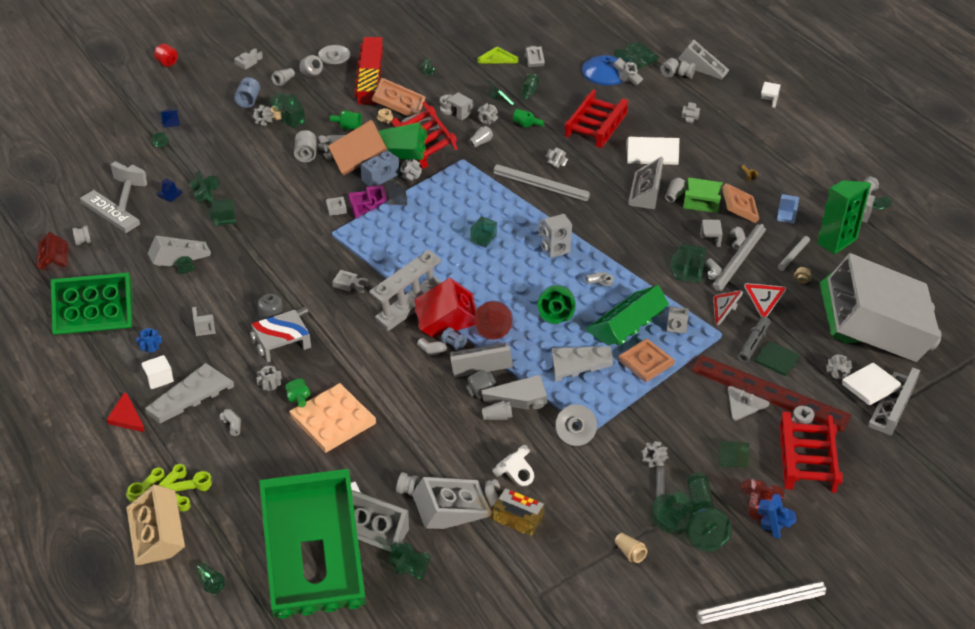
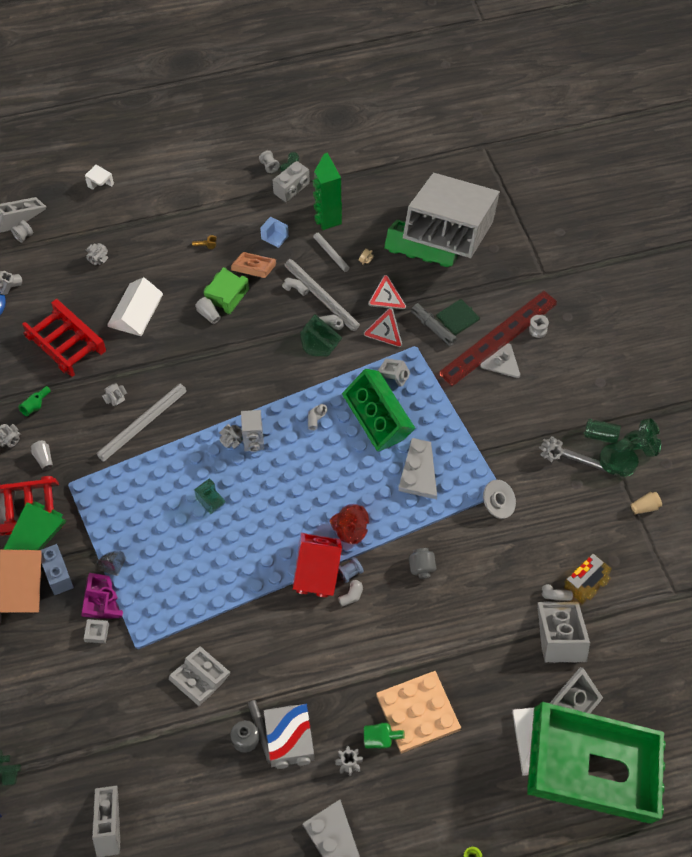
camera: 70 degrees left, 15 degrees up
clear green plate [175,256,196,274] -> none
light grey panel [192,307,216,336] -> none
clear green brick [209,199,236,226] -> none
light grey arm [220,409,241,436] -> none
light grey plate [333,270,368,293] -> none
light grey fence [369,249,442,331] -> none
clear green hips [388,541,431,580] -> none
light grey wheel [396,472,420,497] -> none
light grey gear [400,159,422,181] -> none
light grey slope [450,342,513,378] -> none
light grey slope [481,375,547,409] -> none
light grey cone [482,400,513,420] -> none
white tile [492,445,534,487] -> none
green cylinder [537,285,576,324] -> none
nougat tile [618,338,675,383] -> none
light grey slope [628,156,664,209] -> none
light grey wheel [660,58,680,78] -> none
light grey panel [700,220,723,247] -> none
clear green panel [719,441,749,468] -> none
clear red tile [741,479,785,520] -> none
blue hips [758,494,796,539] -> none
red fence [779,412,843,493] -> none
light grey gear [826,355,852,379] -> none
white tile [842,363,901,405] -> none
light grey fence [868,368,920,436] -> none
none -> light grey slope [169,646,230,706]

